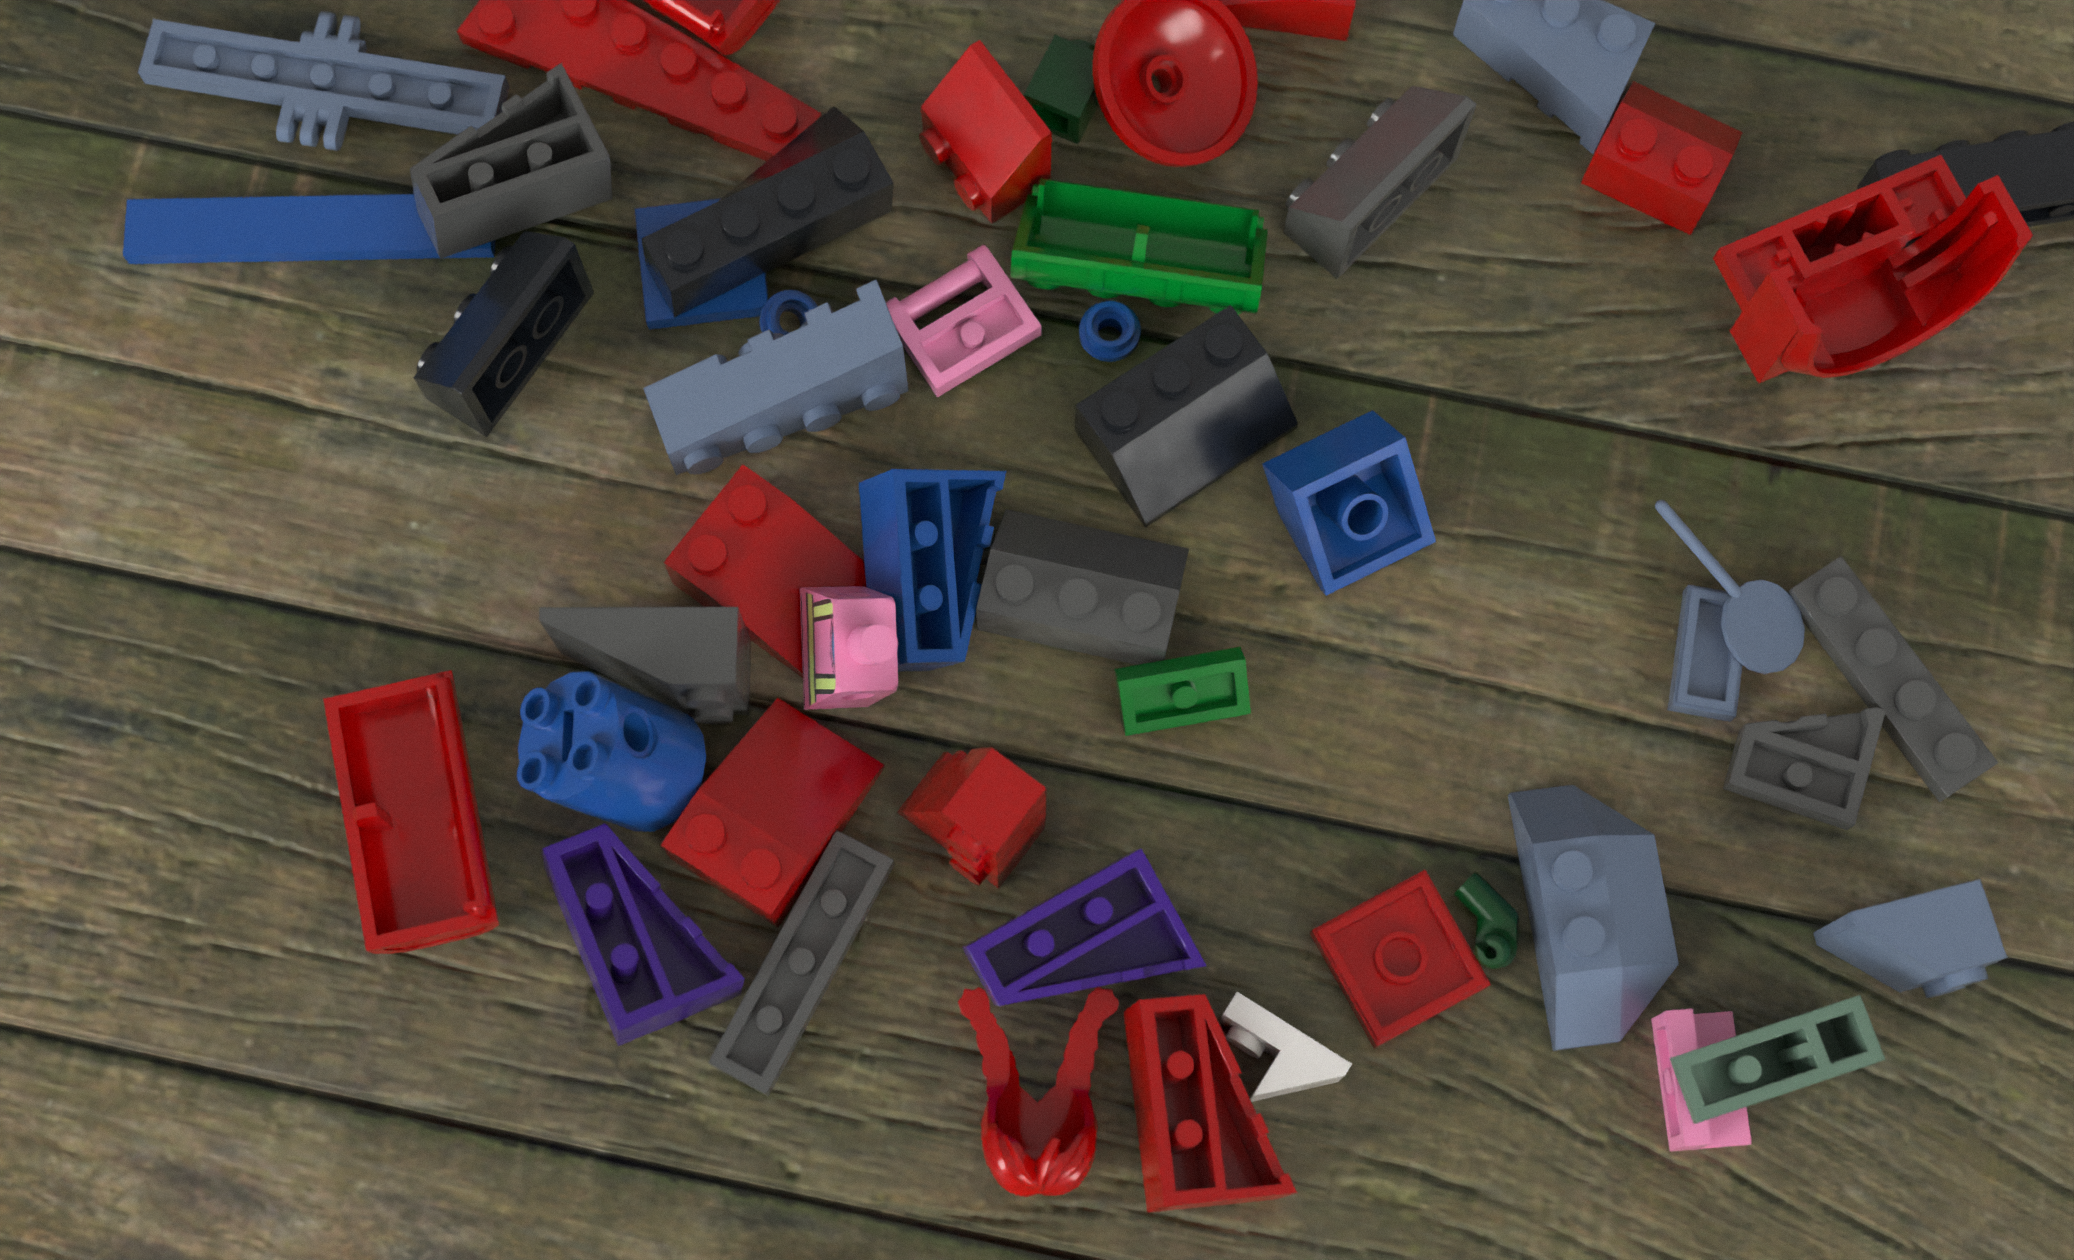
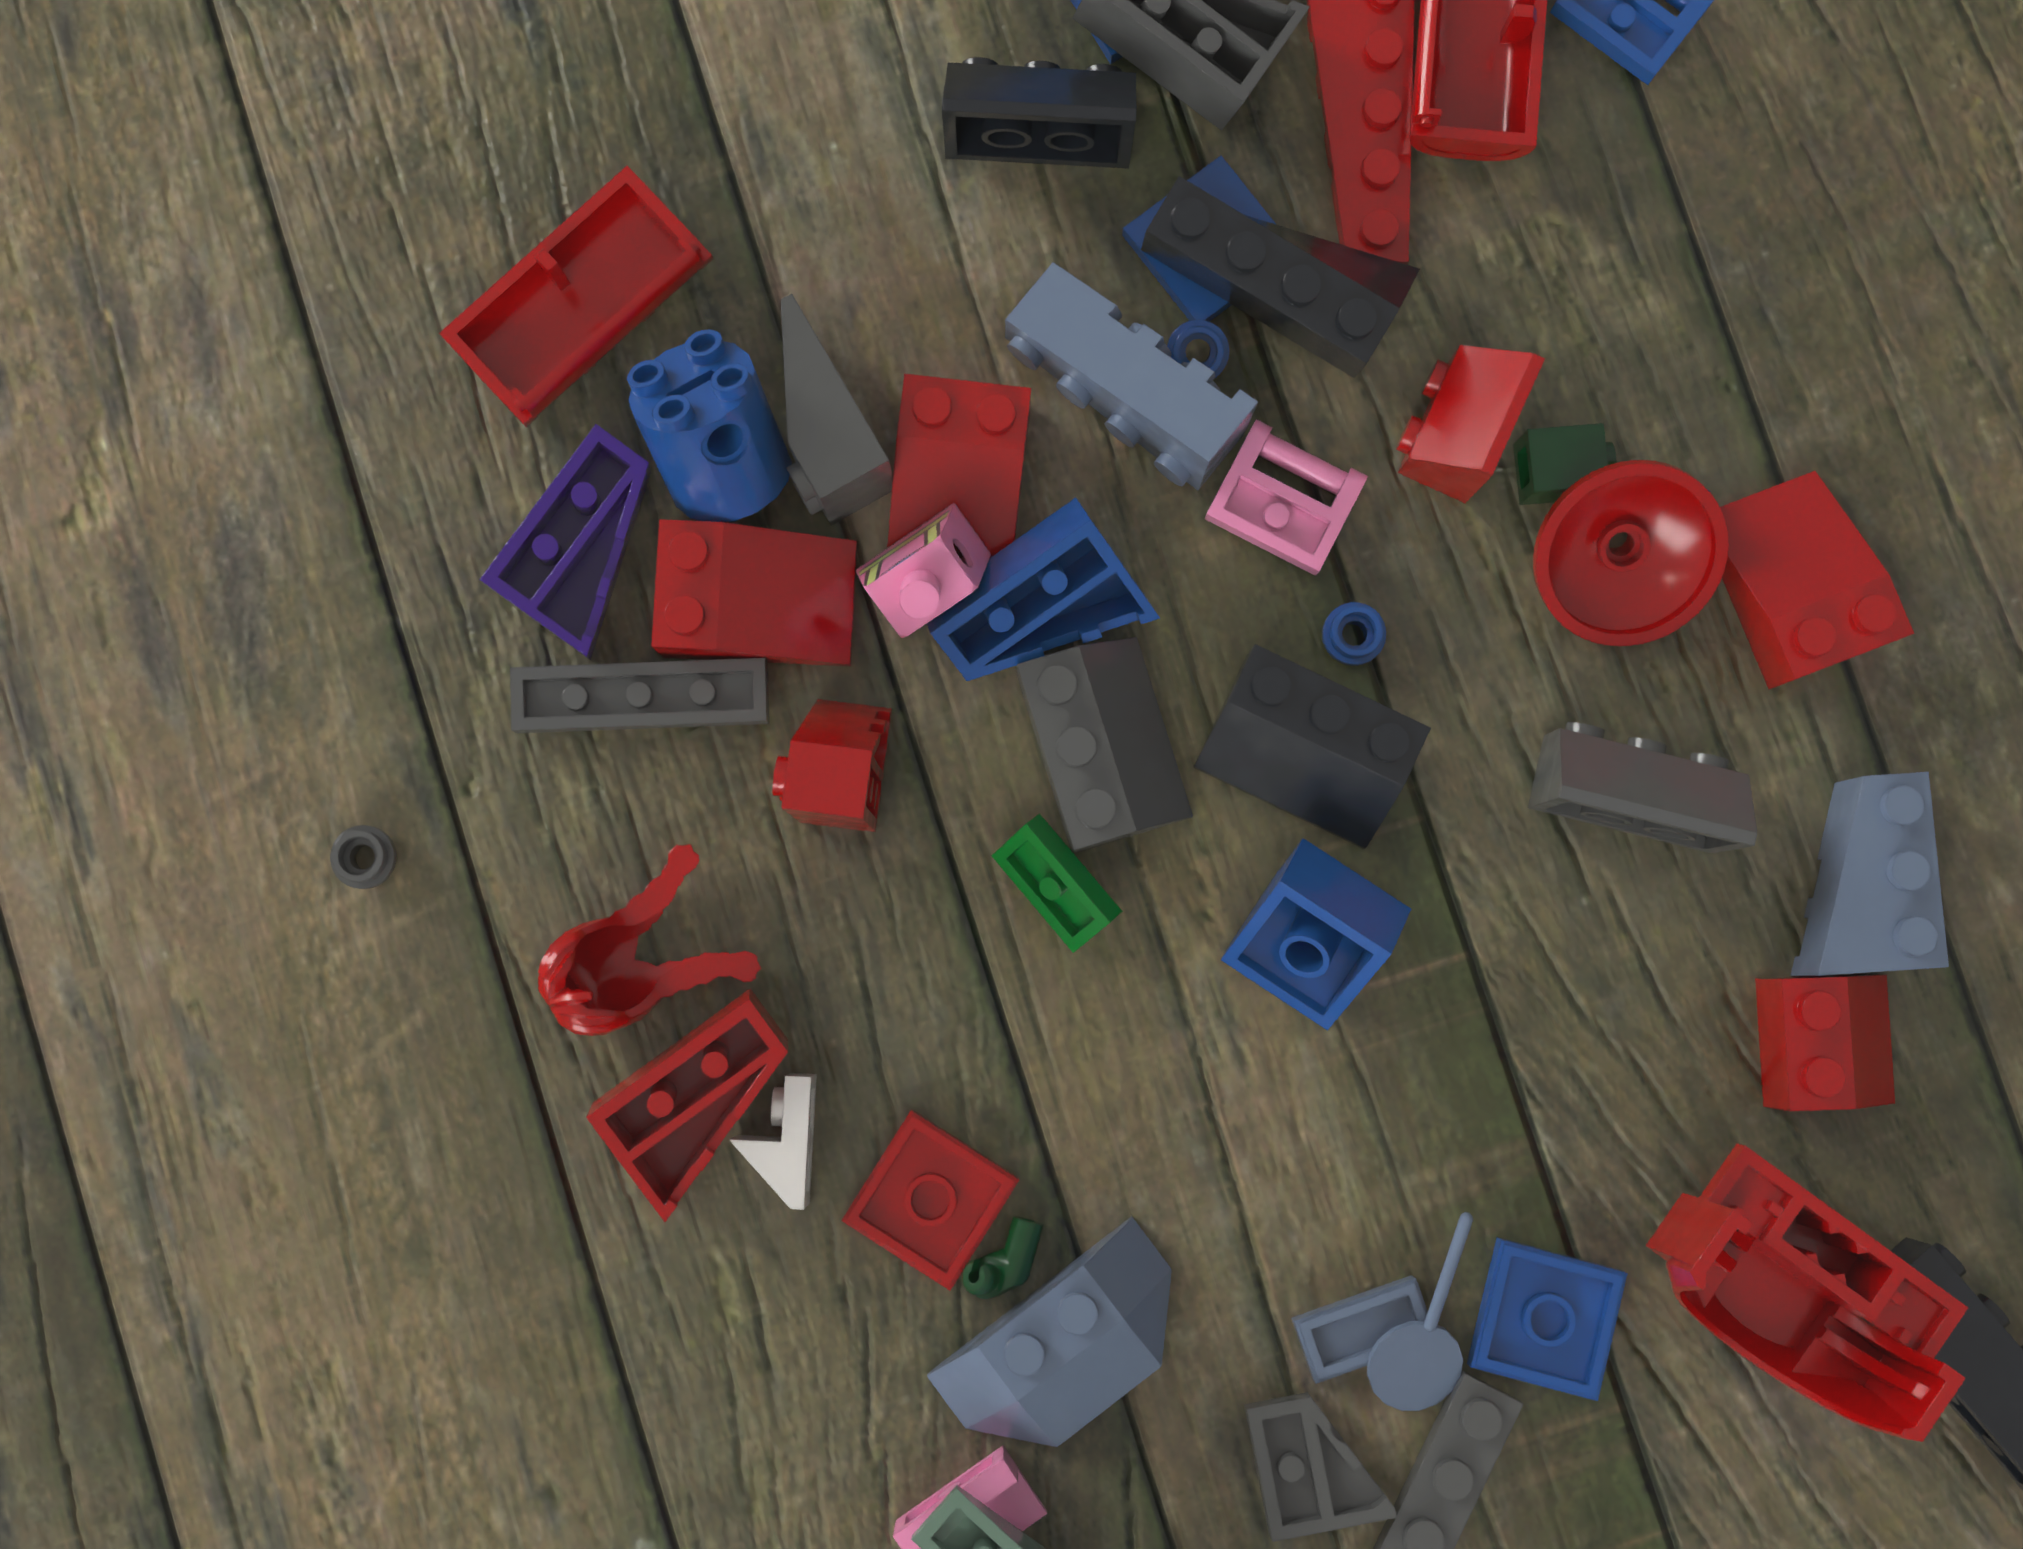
camera: 60 degrees right, 10 degrees up
dark purple wedge [962,849,1207,1006] -> none
green container [1010,178,1268,315] -> none
none -> blue tile [1466,1237,1628,1401]

